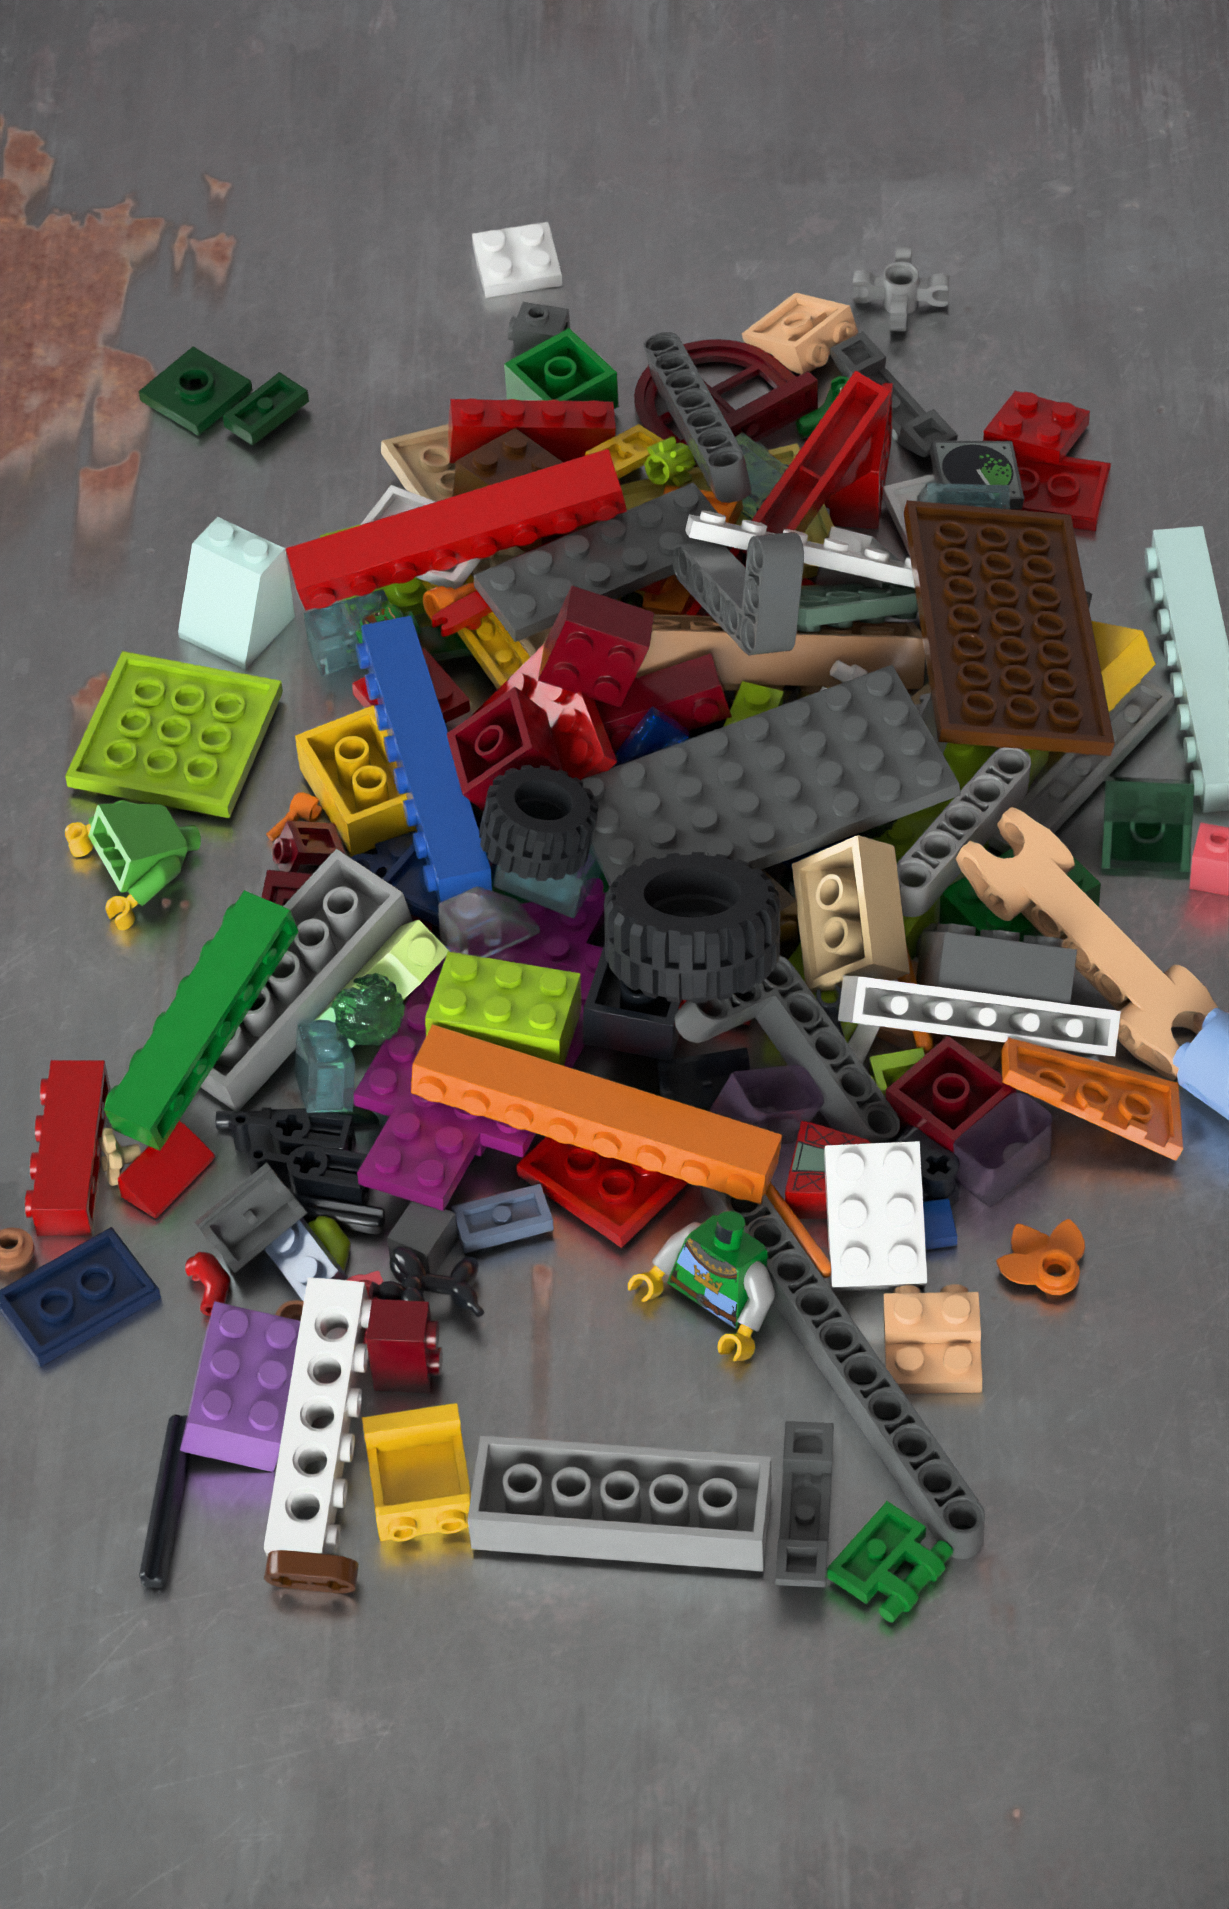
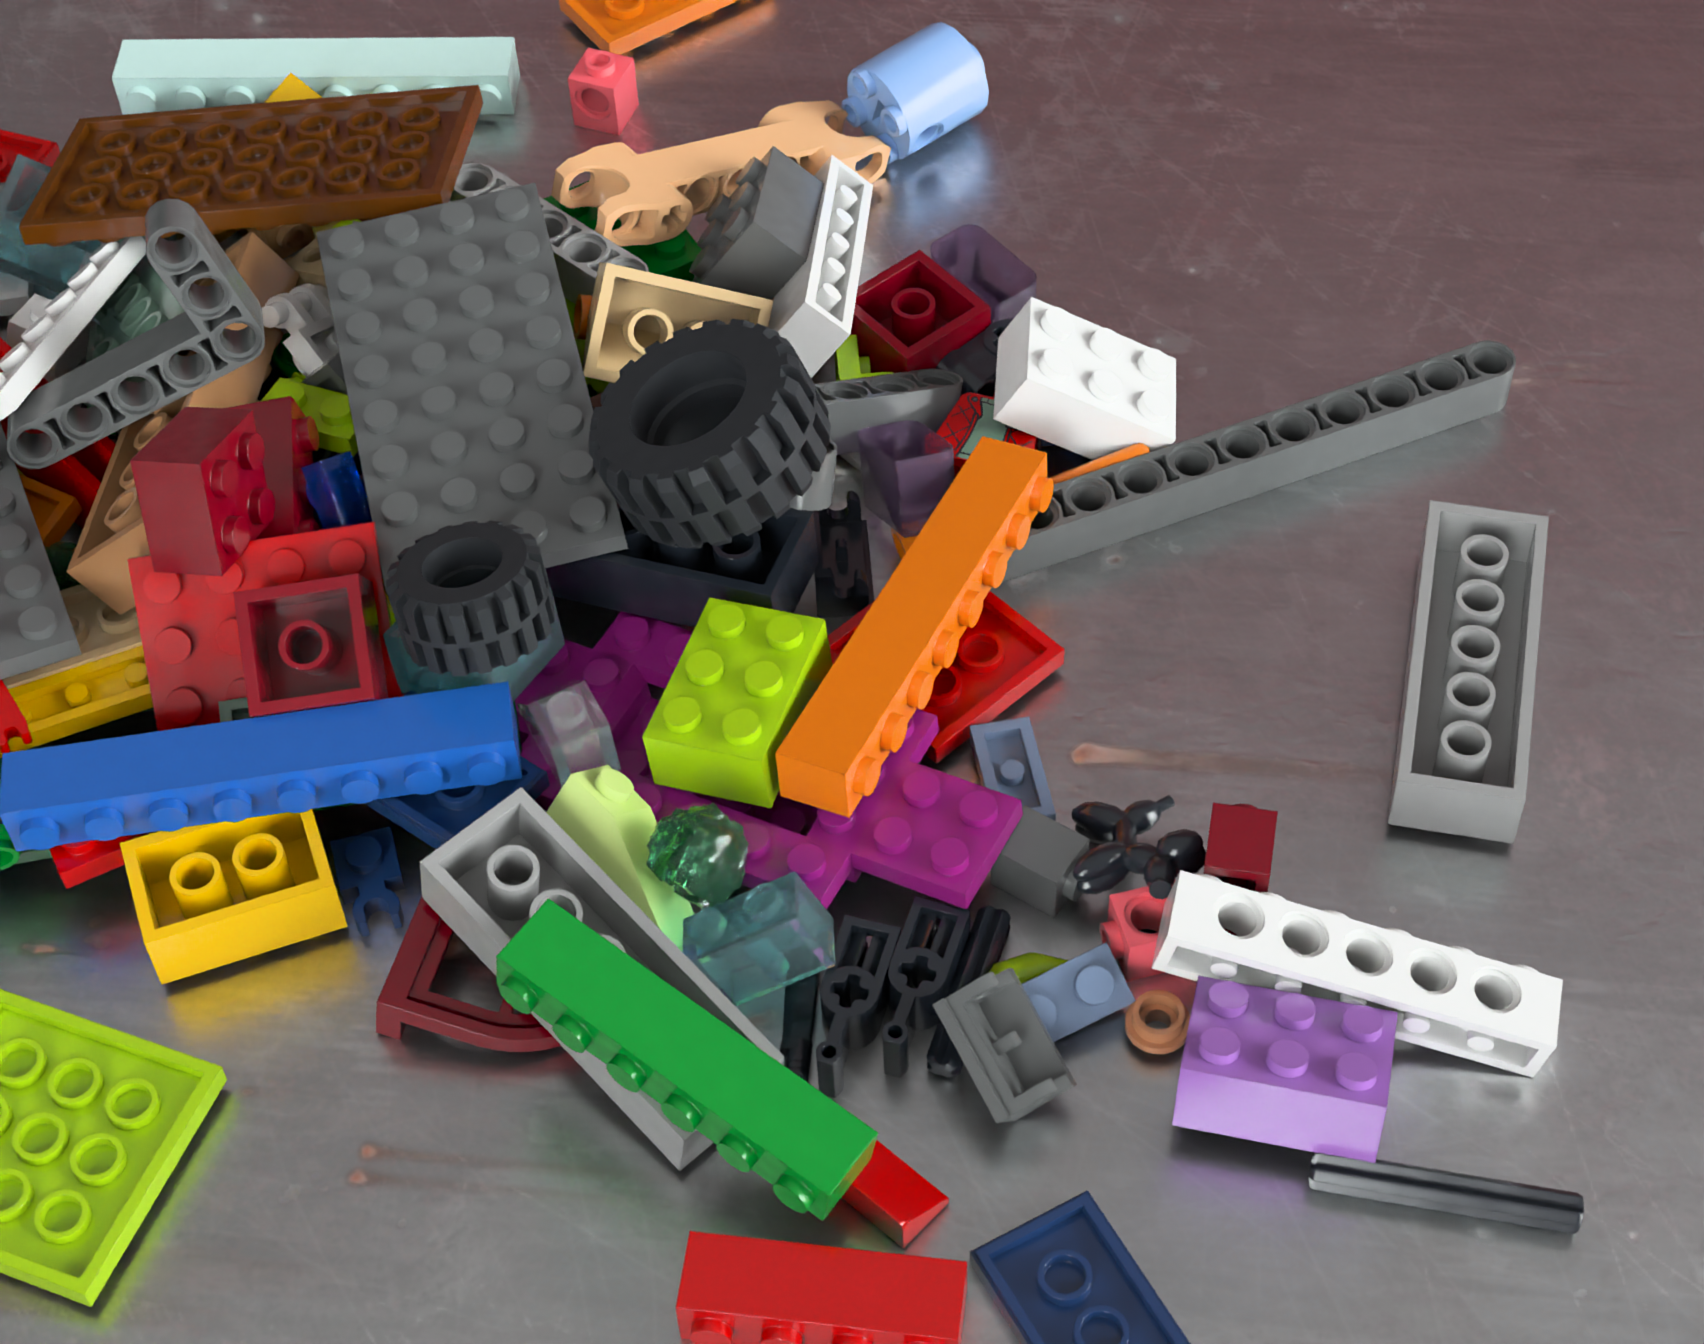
camera: 85 degrees left, 0 degrees up
bright green torso [65,800,201,930] -> none
tan plant [99,1128,141,1186] -> none
red arm [185,1252,231,1317] -> none
reddish brown beam [264,1550,359,1593] -> none
orange hand [266,792,322,842] -> none
dark red bracket [272,821,346,872] -> none
yellow panel [362,1403,471,1541] -> none
torso [628,1211,775,1361] -> none
dark grey slope [776,1421,834,1587] -> none
green plate [827,1501,953,1622] -> none
light nougat plate [883,1284,983,1394] -> none
orange plate [996,1219,1085,1295] -> none
orange wing [1001,1037,1183,1161] -> none
clear green slope [1101,776,1194,872] -> none

